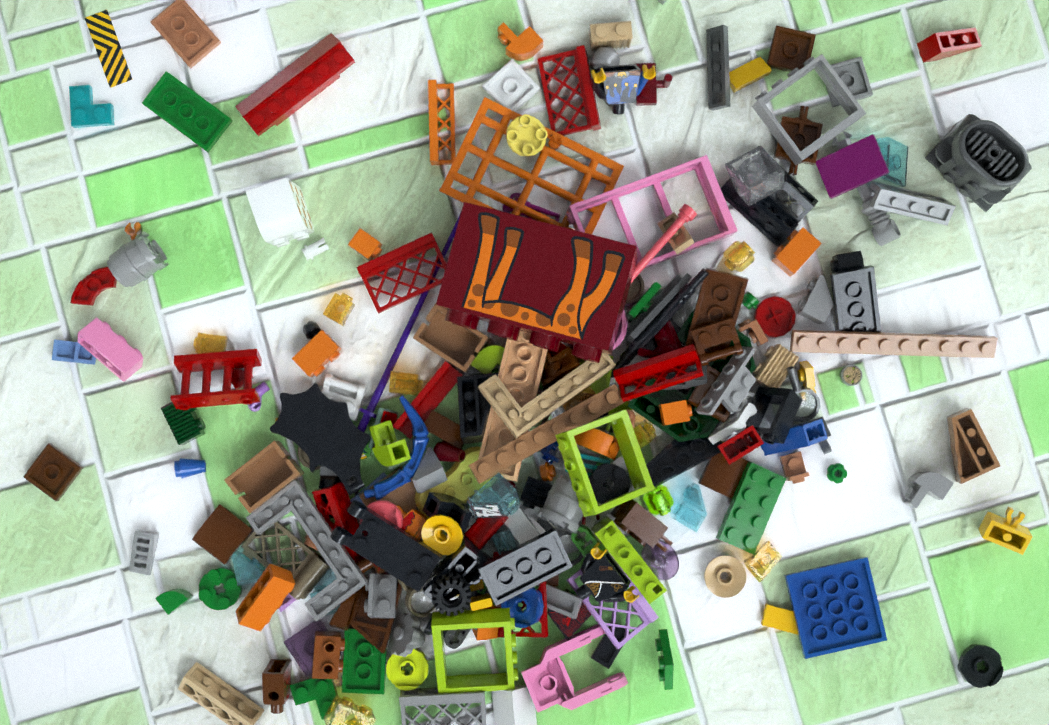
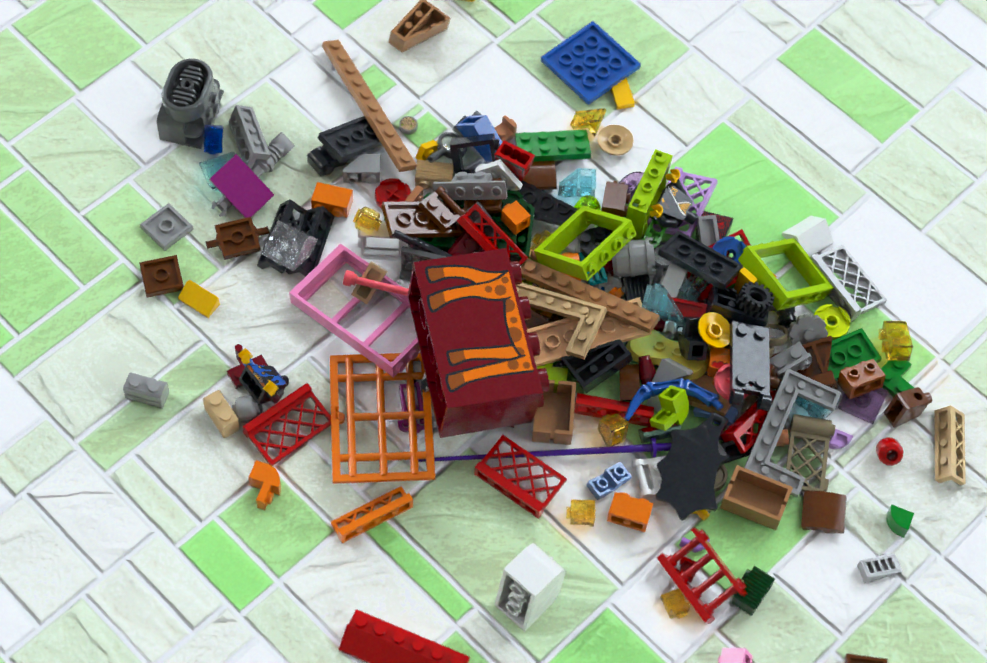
camera: 125 degrees left, 25 degrees down
blue cone [174,458,206,479] -> none
green plate [198,567,242,610] -> none
clear light blue slope [232,551,266,586] -> none
orange brick [236,563,295,632] -> none
black hinge [303,321,321,339] -> none
orange brick [348,228,383,261] -> none
white plate [482,59,540,112] -> none
light yellow dish [506,114,548,157] -> none
bright pink plate [521,624,628,712] -> none
black tile [591,623,630,669] -> none
green plate [655,629,674,690] -> none
dark grey plate [706,25,730,111] -> none
light grey window [752,54,866,165] -> none
green plate [827,463,847,484] -> none
light grey brick [904,472,954,508] -> none
red slope [917,27,982,63] -> none
none -> clear blue bracket [203,125,223,155]
none -> medium blue slope [586,462,632,500]
none -> red head [876,437,904,466]

